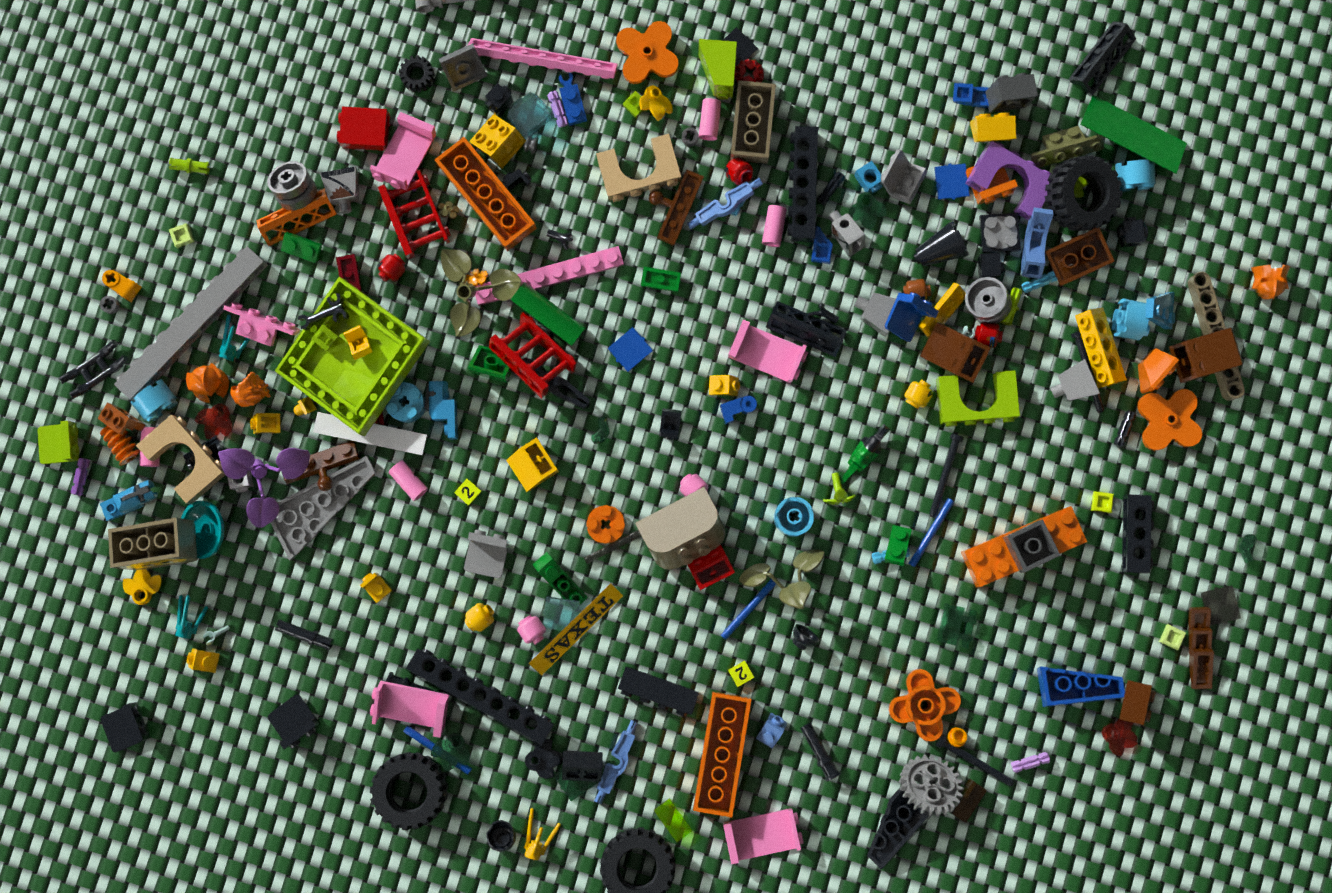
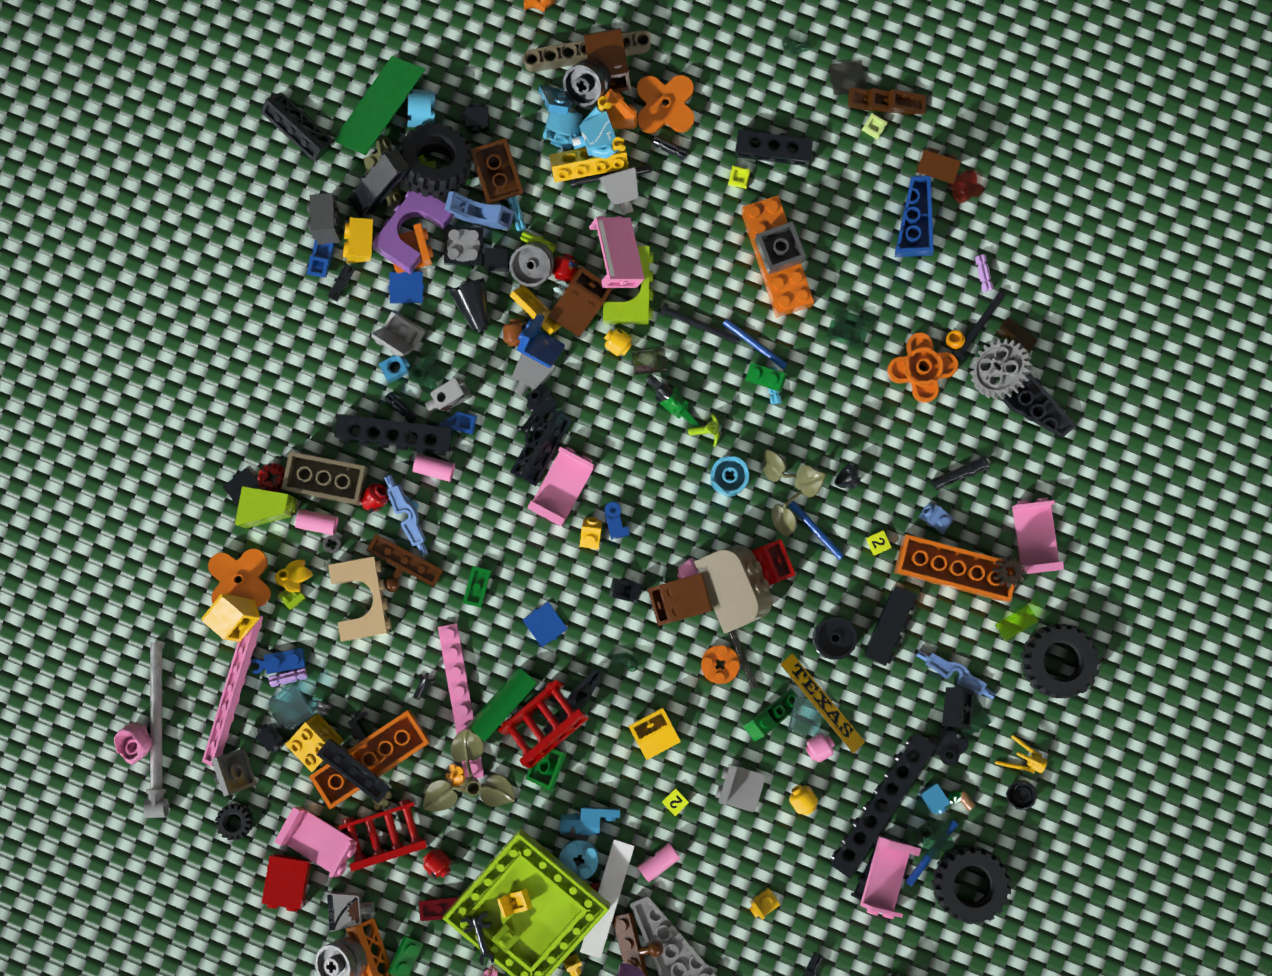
camera: 90 degrees left, 0 degrees up
none -> yellow slope [201,594,260,642]
none -> black gear [316,739,392,804]
none -> black pin [327,263,356,302]
none -> black brick [348,150,411,217]
none -> black brick [525,383,559,418]
none -> black wheel [563,58,611,107]
none -> medium azure torso [571,96,626,159]
none -> bright pink panel [589,216,645,288]
none -> clear smoke piece [631,348,668,375]
none -> reddish brown slope [648,573,713,626]
none -> black wheel [812,617,857,660]
none -> dark azure brick [918,782,950,815]
none -> arm [947,790,976,811]
none -> clear smoke gear [992,555,1027,588]

